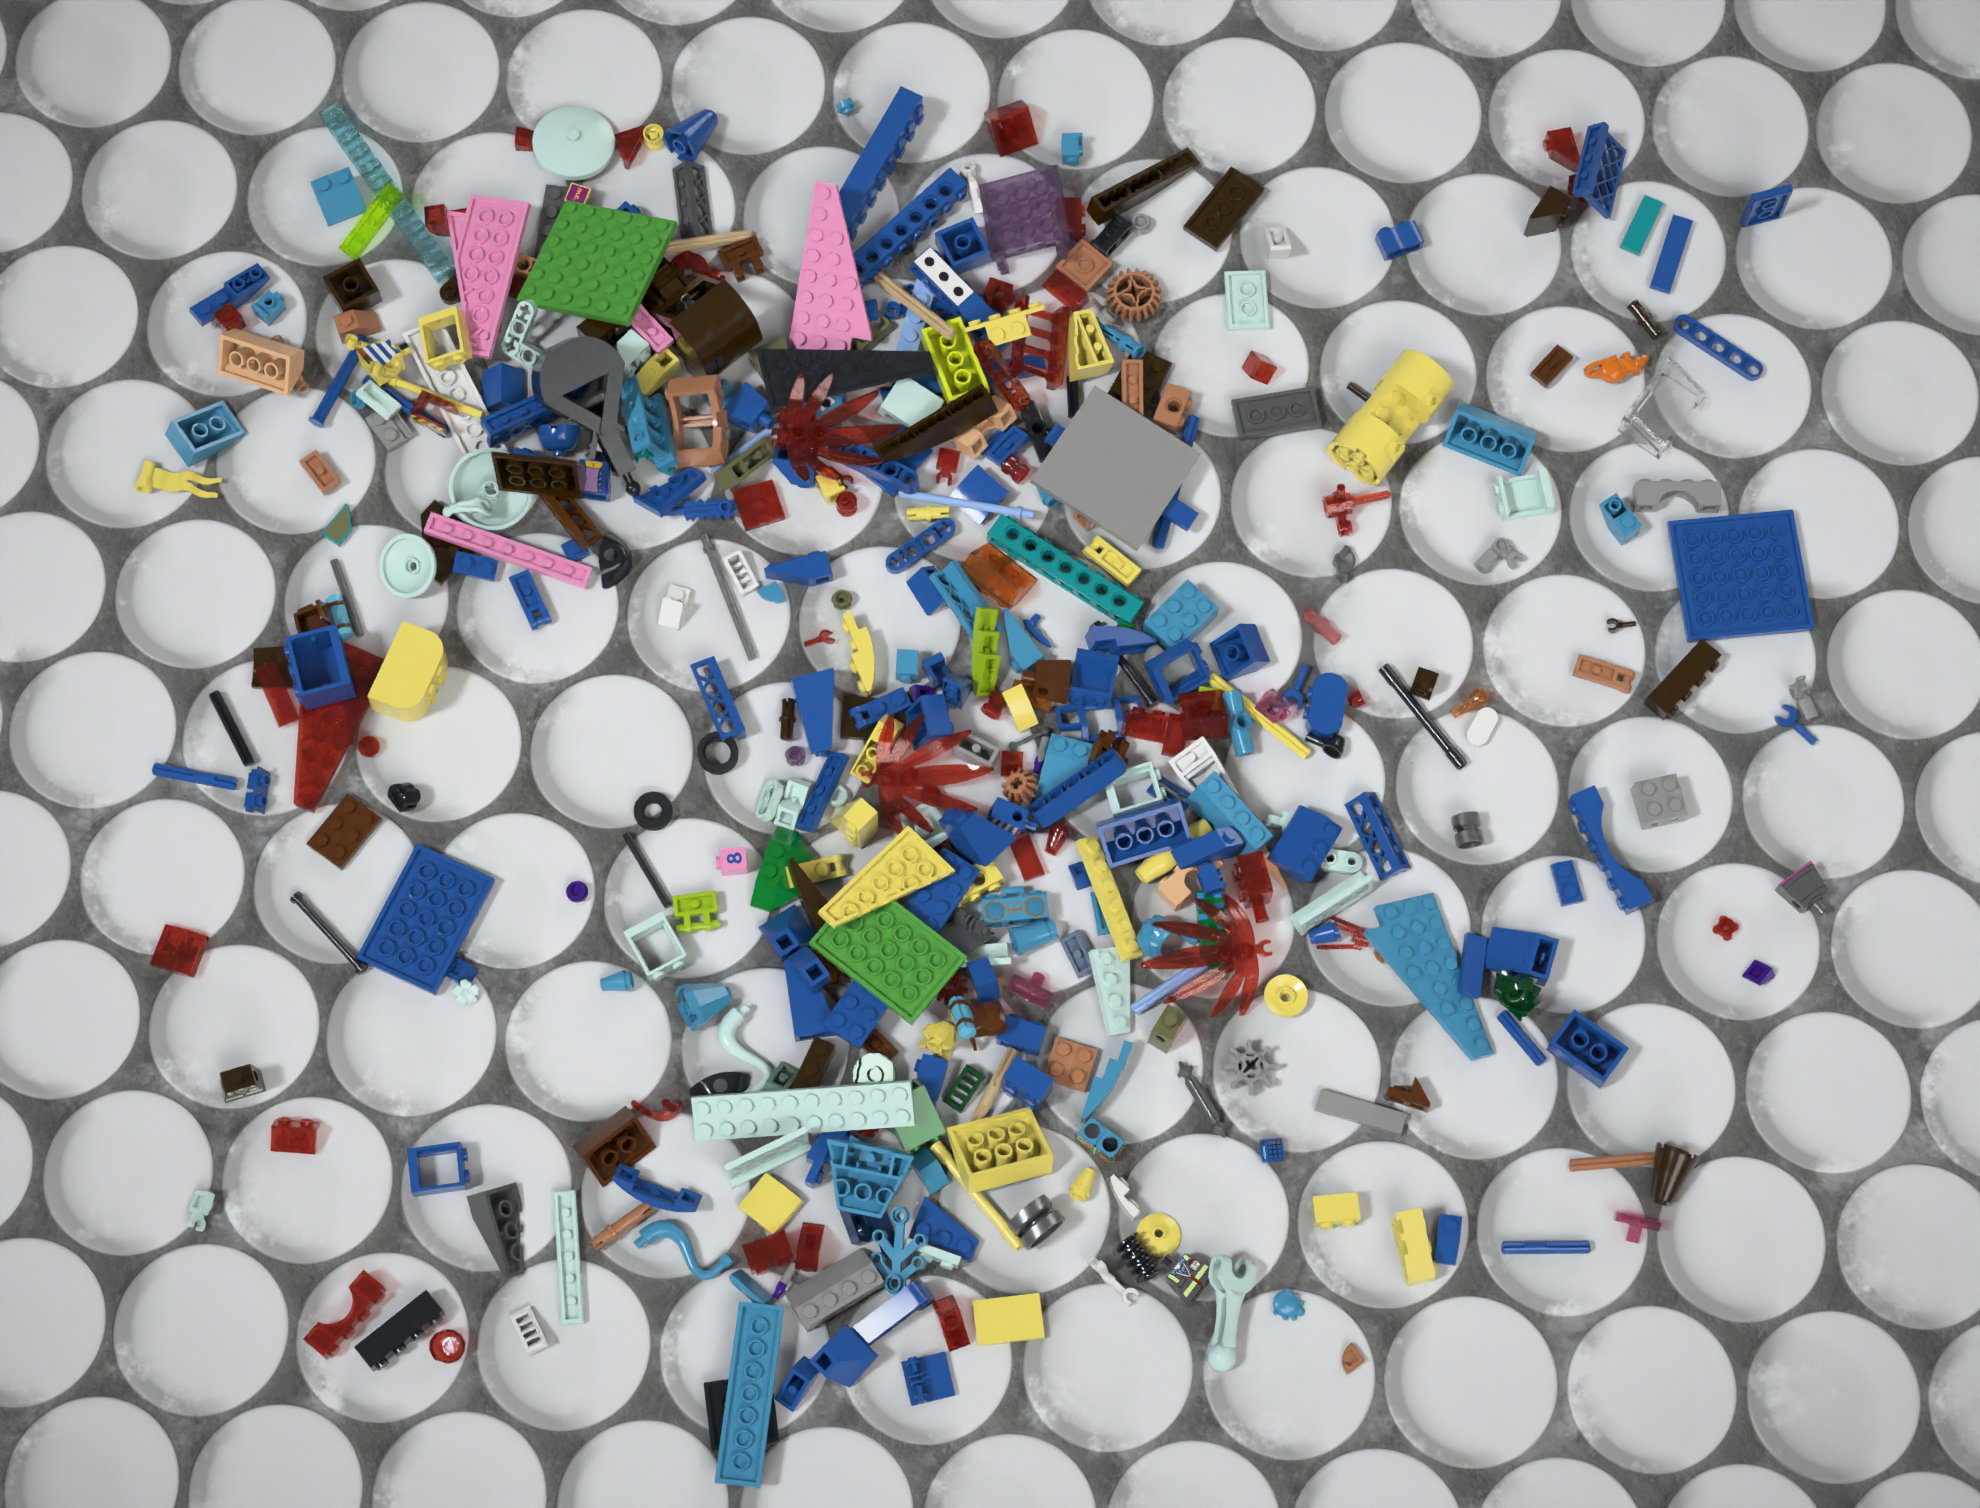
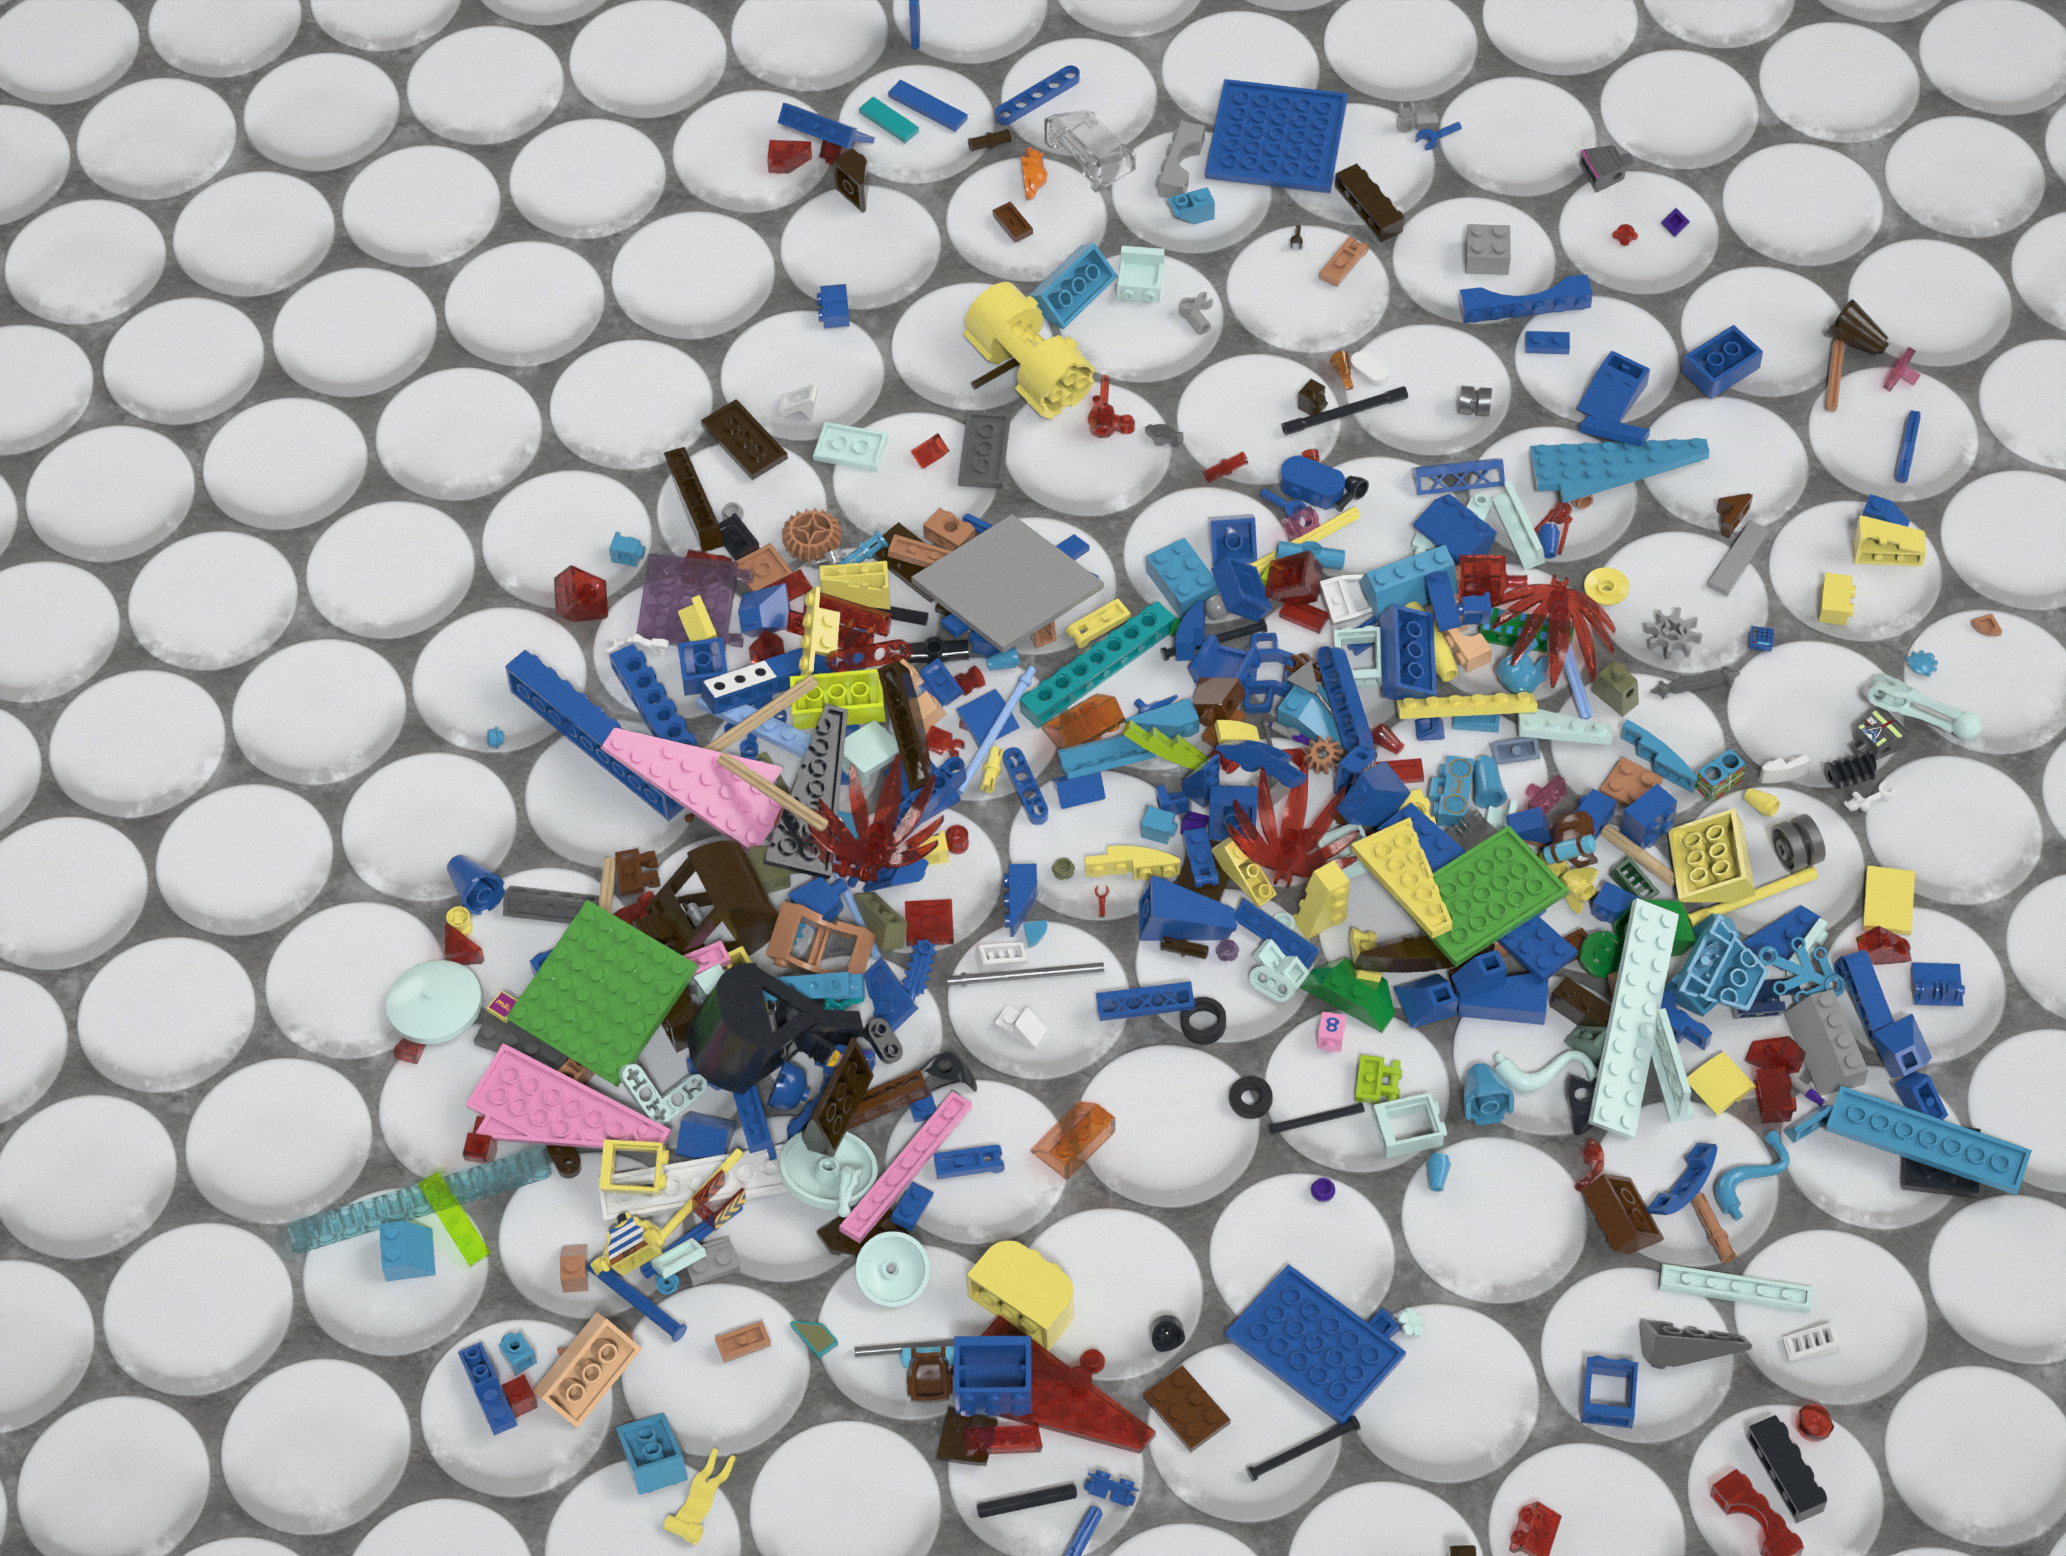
camera: 70 degrees left, 15 degrees down
dark brown brick [323,258,382,313] -> none
clear red bracket [1121,706,1172,744] -> none
light yellow dish [1136,1213,1181,1258] -> none
dark green hair [1493,969,1543,1021] -> none
blue axle [1497,1010,1546,1066] -> none
none -> light yellow panel [678,595,718,641]
none -> tan axle [717,753,828,831]
none -> blue slope [738,583,793,638]
none -> plate [864,1018,903,1064]
none -> clear orange slope [1030,1101,1116,1180]
none -> blue slope [1215,740,1307,789]
none -> piece [1286,660,1336,721]

